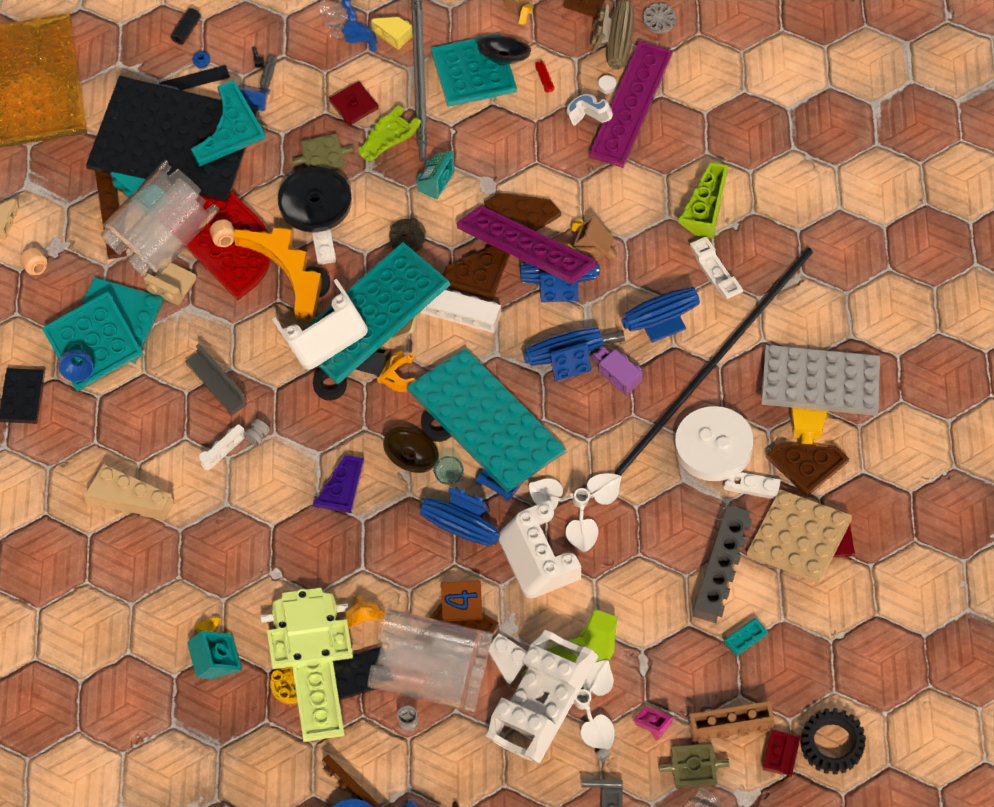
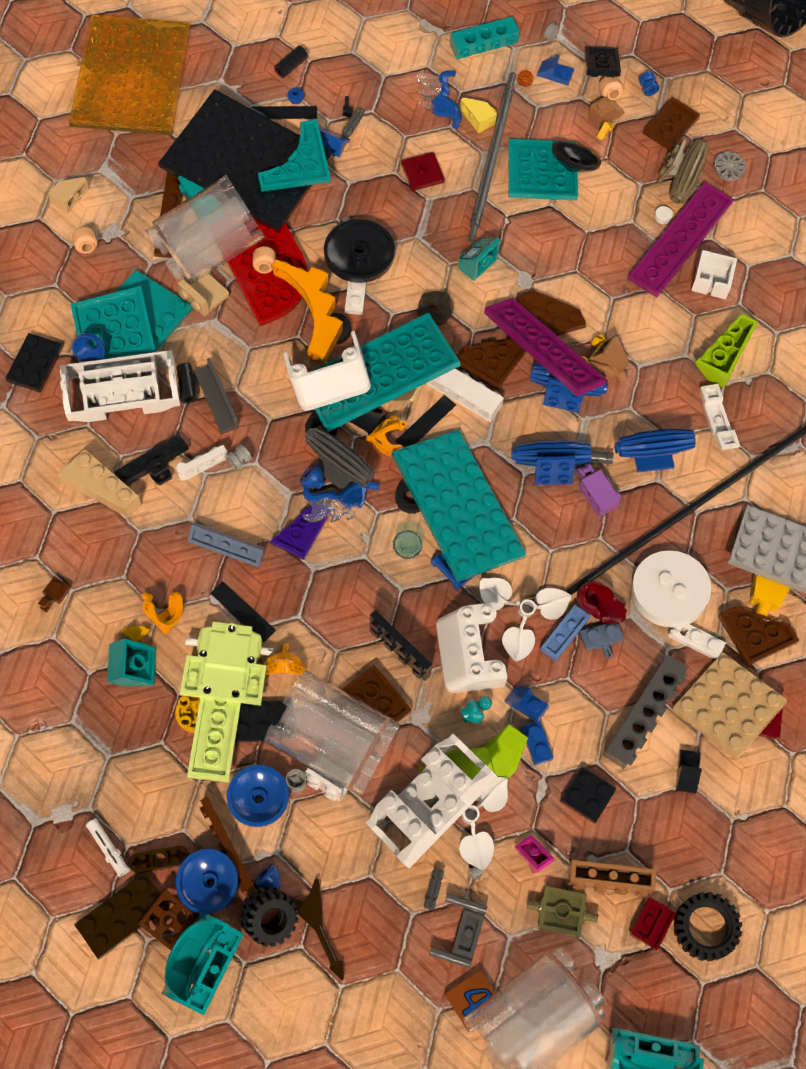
camera: 10 degrees right, 5 degrees up
olive plate [292,134,354,171] -> none
lime animal [358,105,421,161] -> none
dark brown dish [383,427,439,473] -> none
blue plate [420,487,500,547] -> none
dark orange tile [441,580,483,622] -> none
white wing [487,634,527,687] -> none
red axle [535,61,554,93] -> none
white animal [566,94,613,126] -> none
teal plate [724,618,768,657] -> none
none -> reddish brown plate [38,577,71,613]
none -> white piece [60,350,180,422]
none -> black plate [114,434,189,486]
none -> light orange helmet [142,592,183,634]
none -> black axle [176,363,197,403]
none -> sand blue plate [187,522,265,567]
none -> black sticker [210,581,276,642]
none -> blue dish [227,765,289,827]
none -> blue brick [300,464,325,489]
none -> piece [303,482,379,522]
none -> dark grey plate [305,427,376,491]
none -> white bracket [305,759,354,802]
none -> black plate [370,610,432,681]
none -> black sticker [396,395,456,448]
none -> dark grey axle [424,868,444,910]
none -> teal animal [460,696,492,724]
none -> blue slope [505,686,549,723]
none -> blue plate [521,721,554,766]
none -> medium blue plate [540,605,591,662]
none -> black plate [560,767,616,824]
none -> dark red hair [576,581,627,624]
none -> sand blue plate [580,623,624,659]
none -> black slope [675,749,702,794]
none -> white piece [691,250,737,299]

